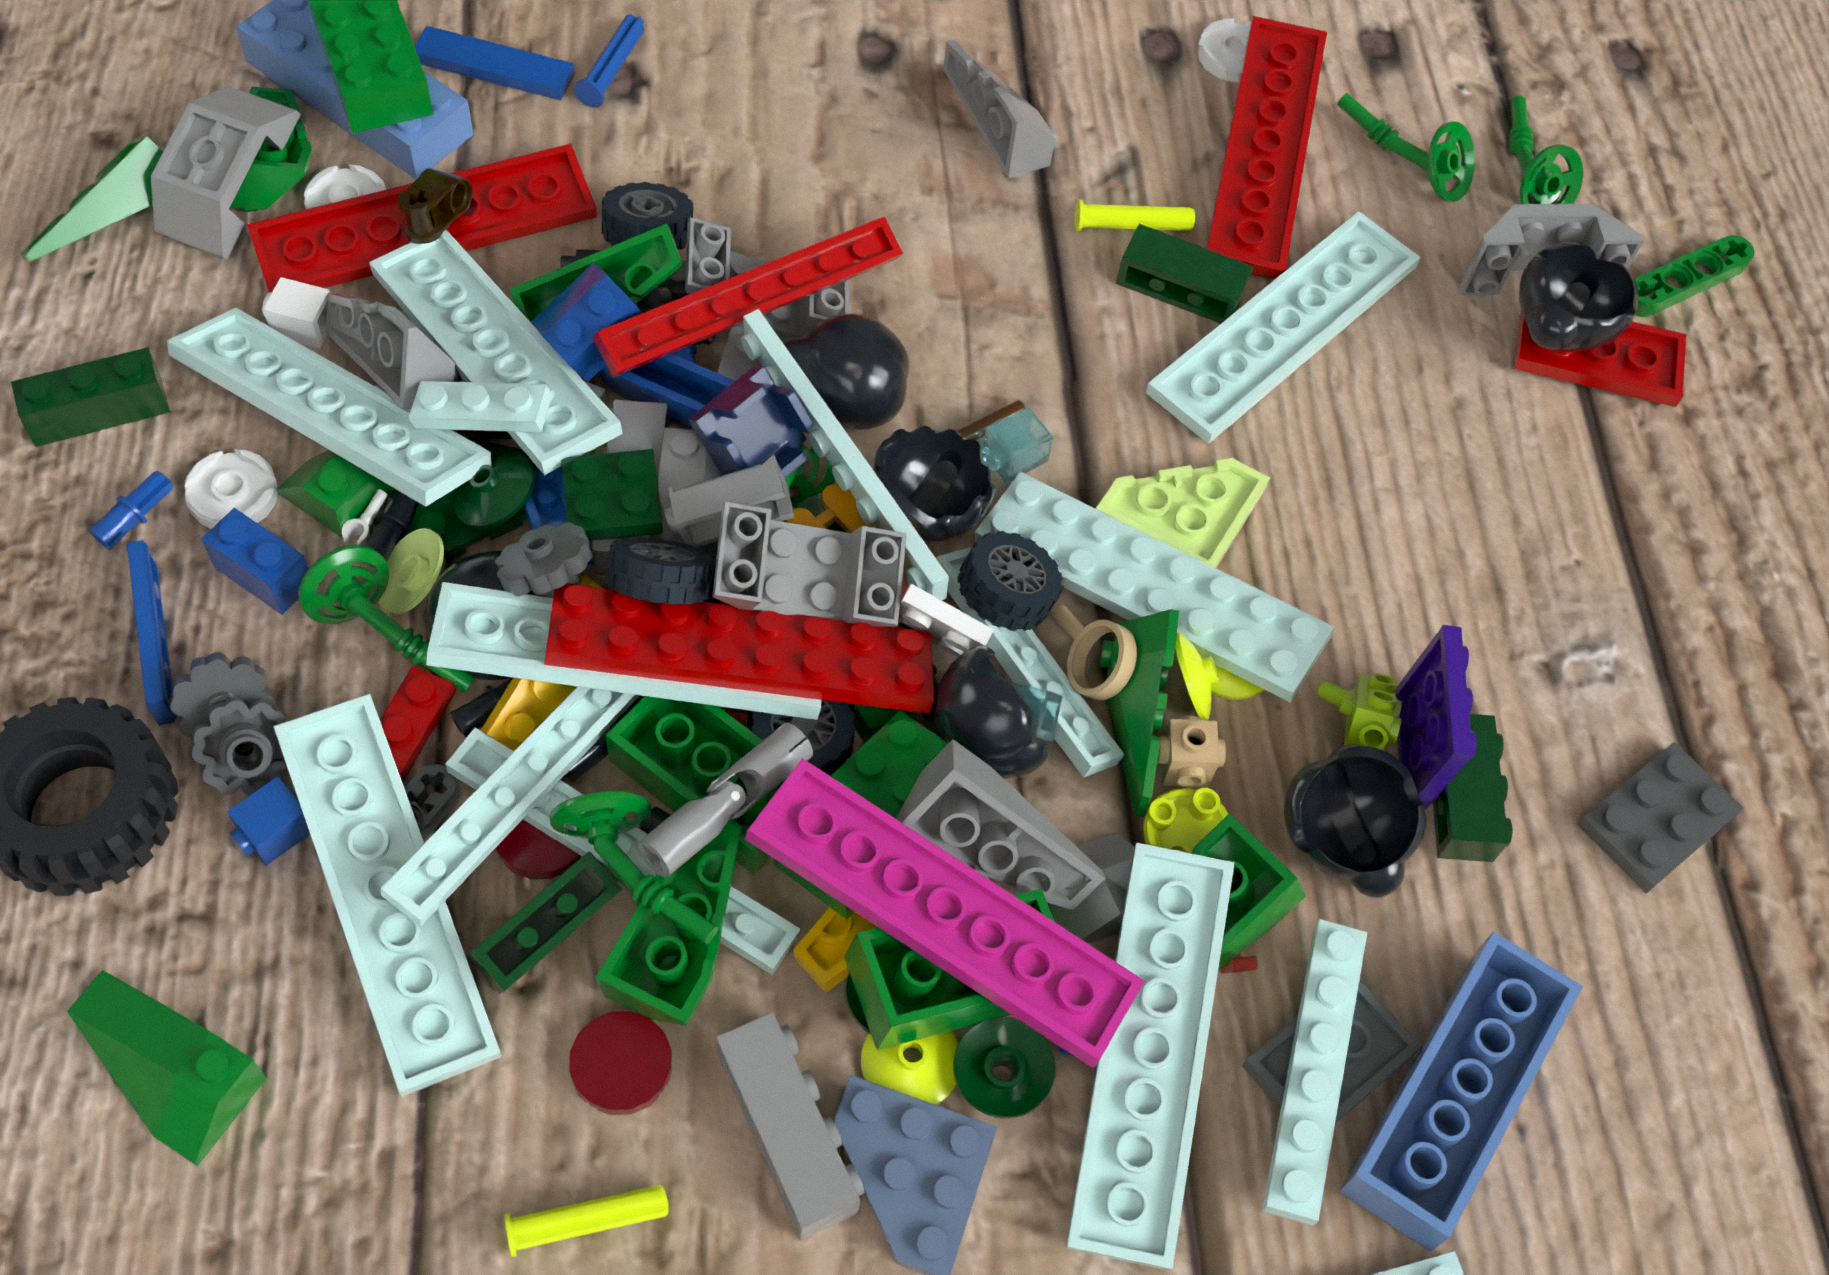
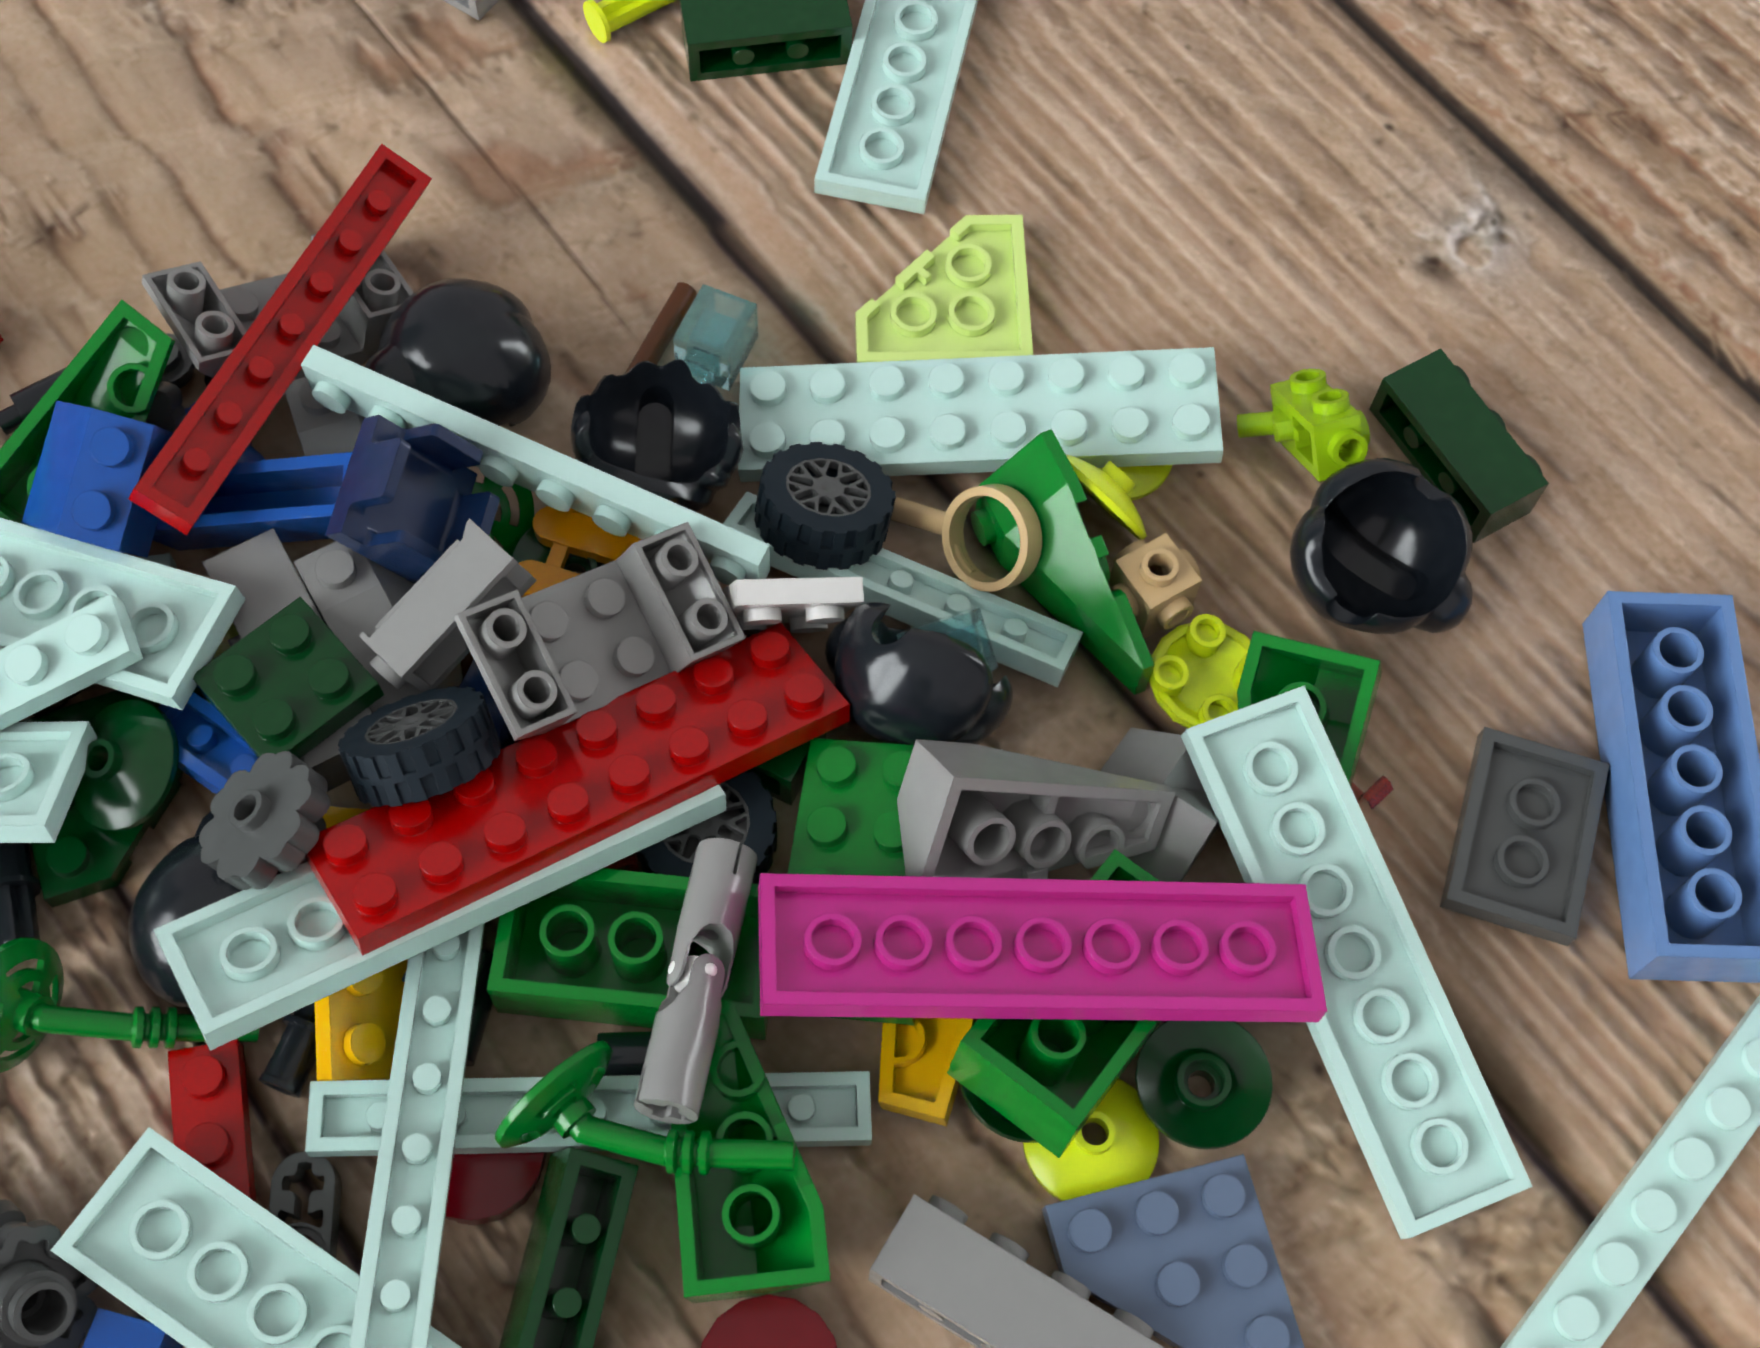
camera: 30 degrees left, 5 degrees up
yellowish green dish [378,528,444,614] -> none
black wheel [601,182,694,250] -> none
light aqua plate [1262,919,1368,1226] -> none
dark purple plate [1395,625,1477,810] -> none
dark grey plate [1577,742,1744,894] -> none

